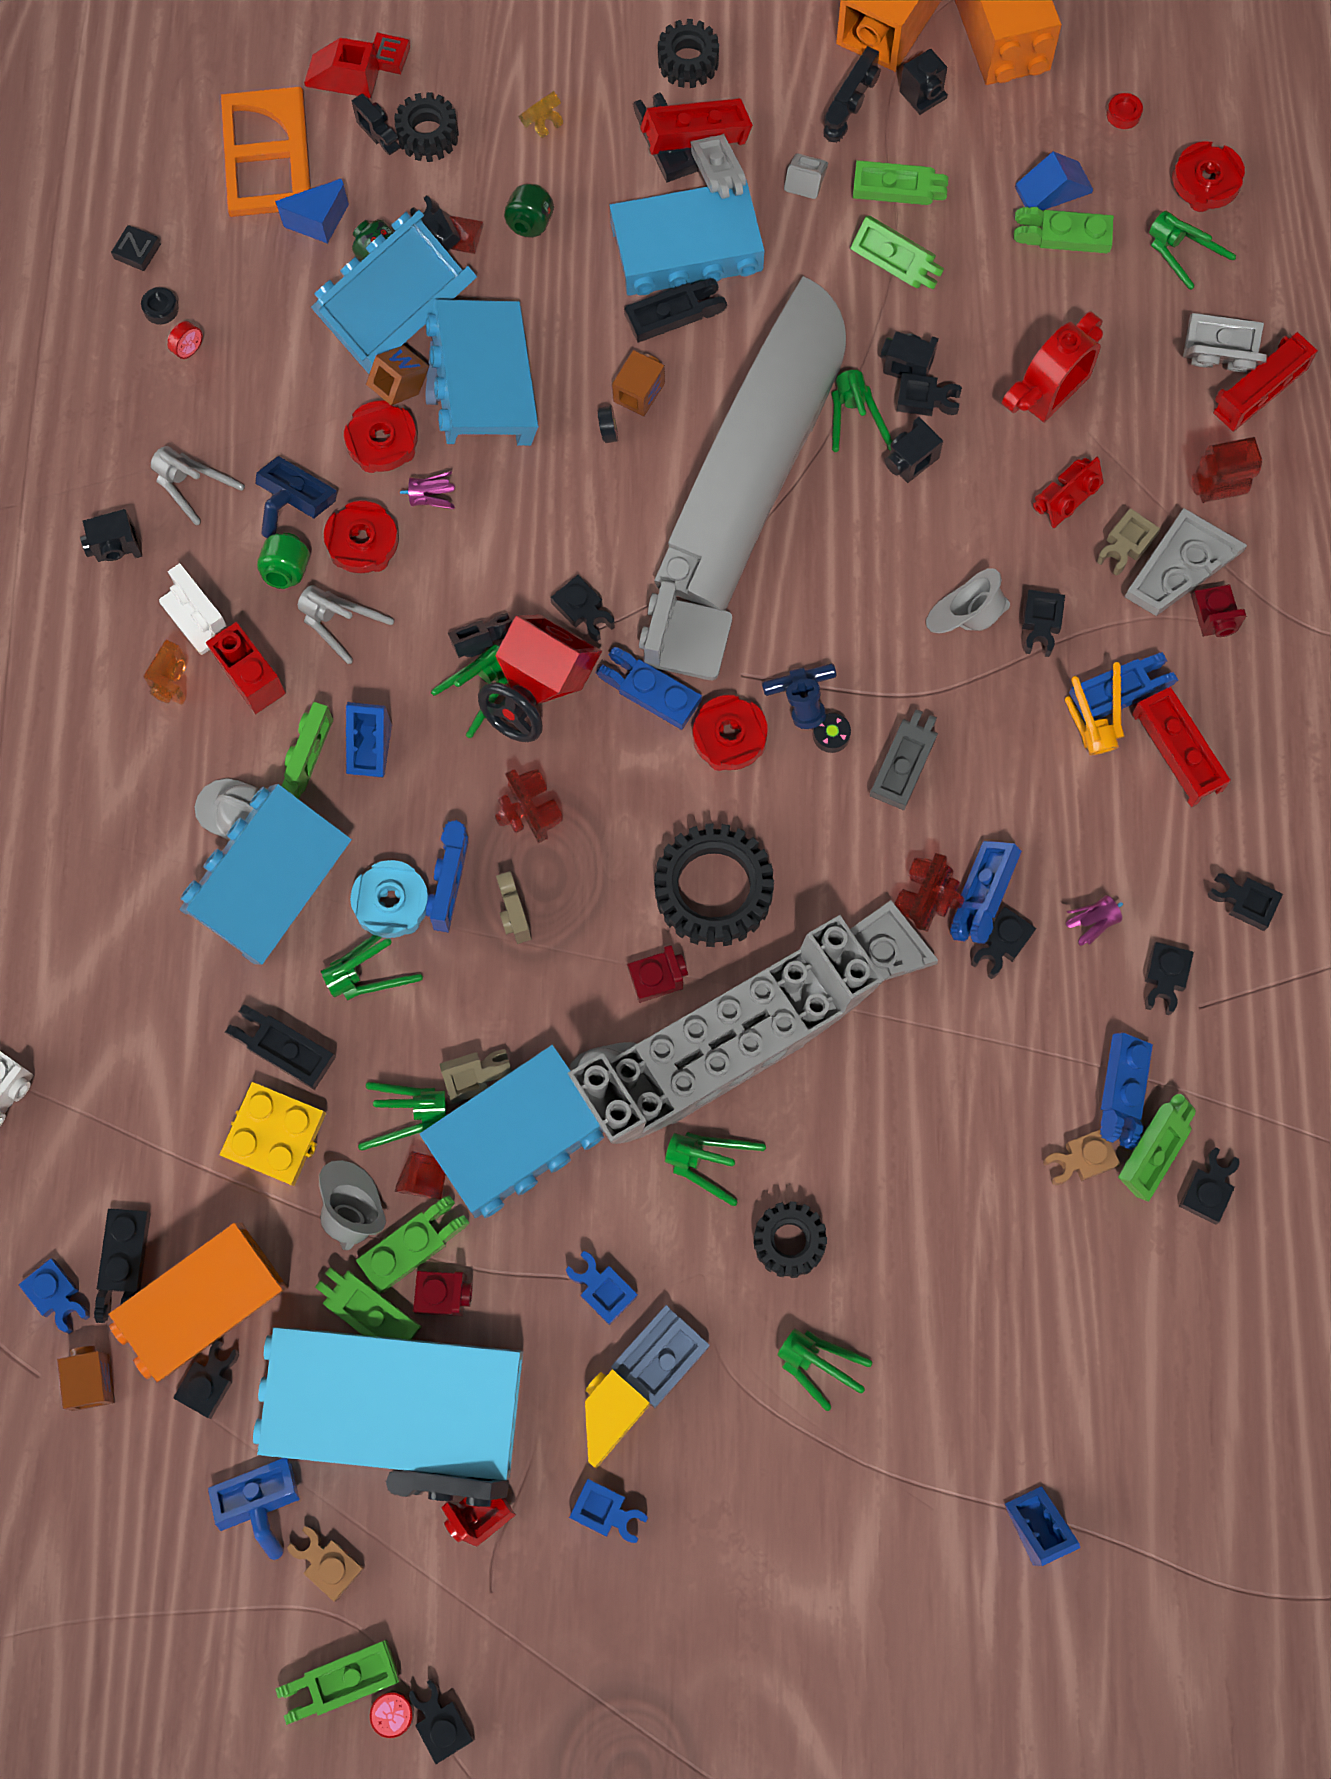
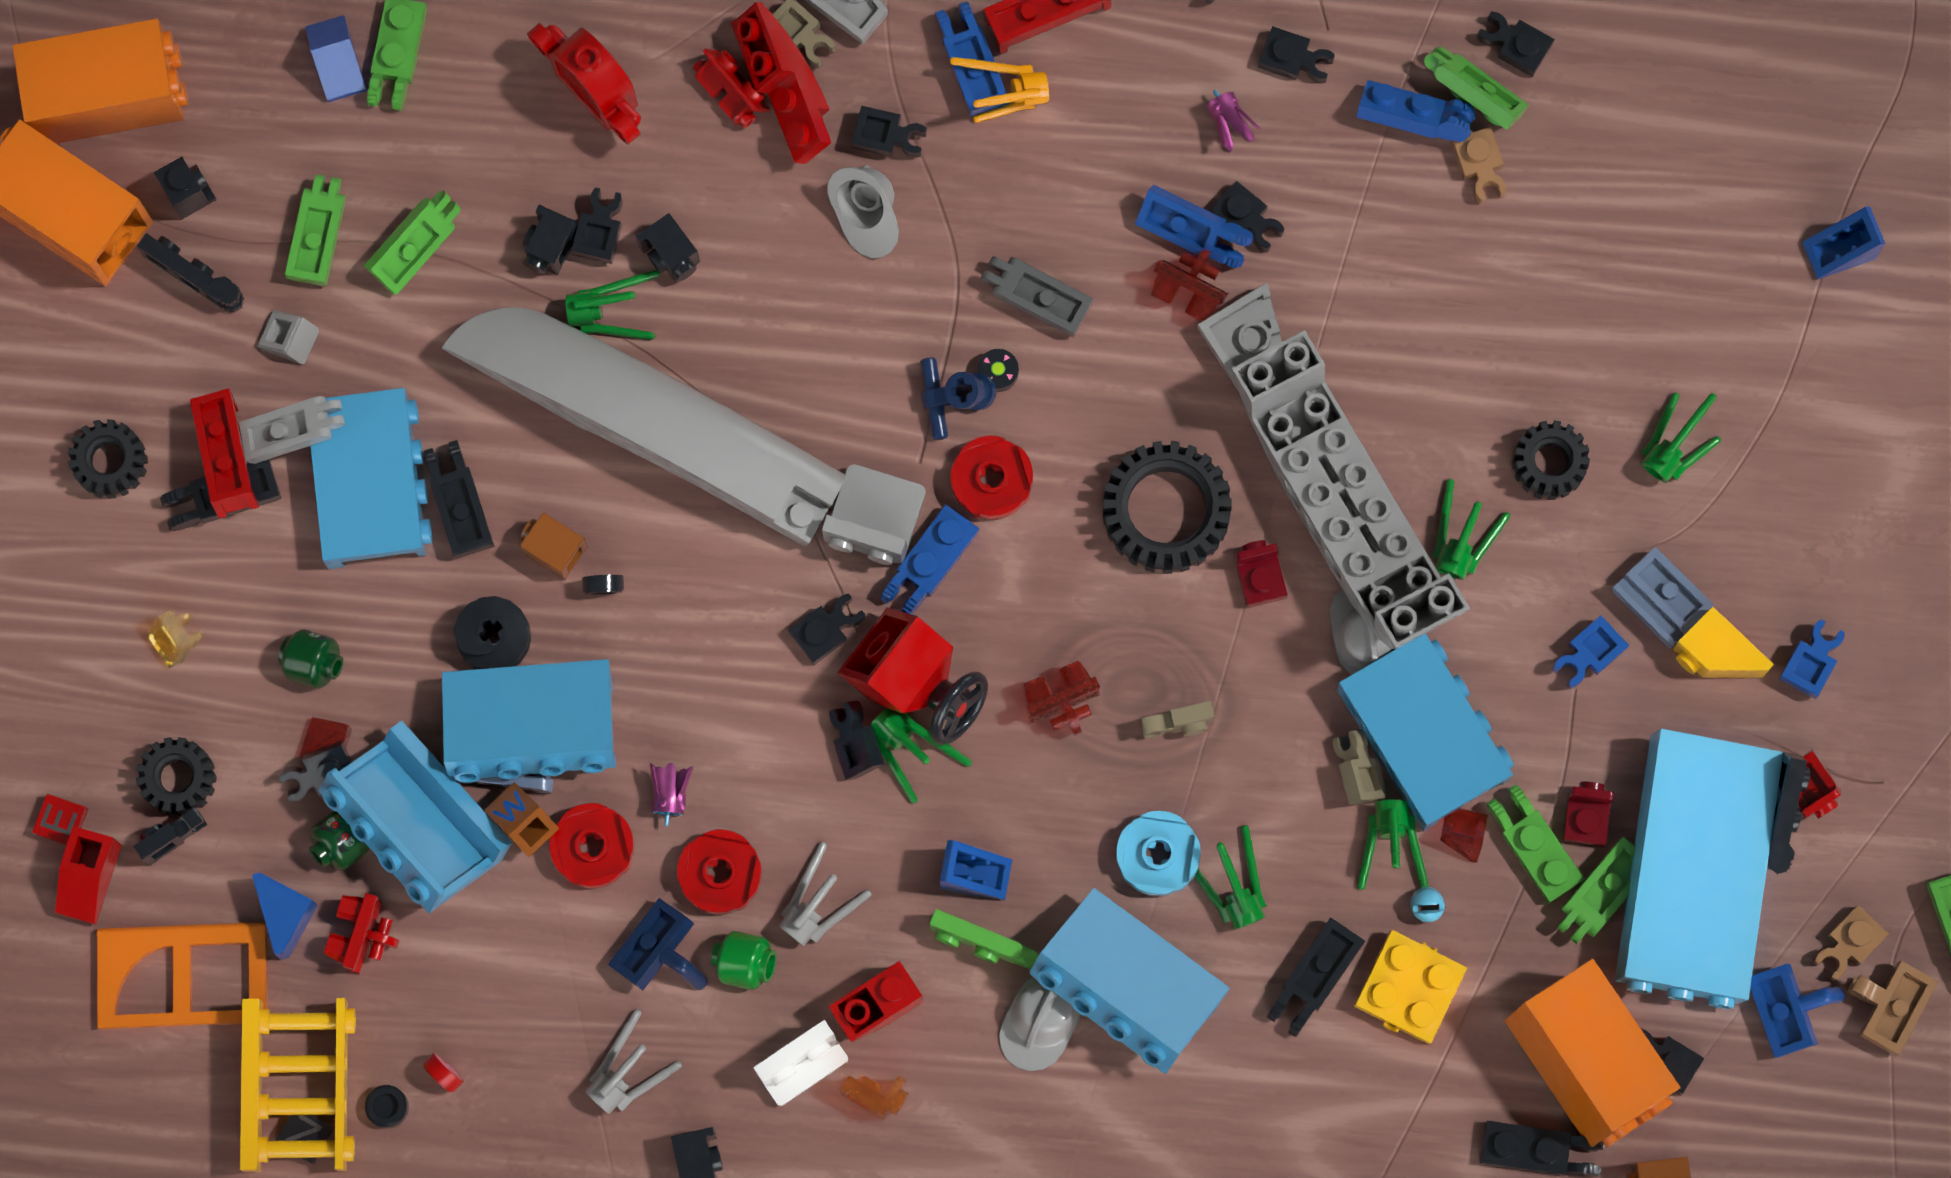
camera: 85 degrees left, 5 degrees up
light grey piece [319,1160,386,1250] -> none
blue hinge [426,820,469,933] -> none
none -> yellow fence [240,998,356,1172]
none -> red hips [324,893,399,974]
none -> black piece [454,596,531,669]
none -> red slope [731,2,832,164]
none -> medium azure hinge [1410,887,1445,923]
none -> medium nougat plate [1847,960,1939,1056]

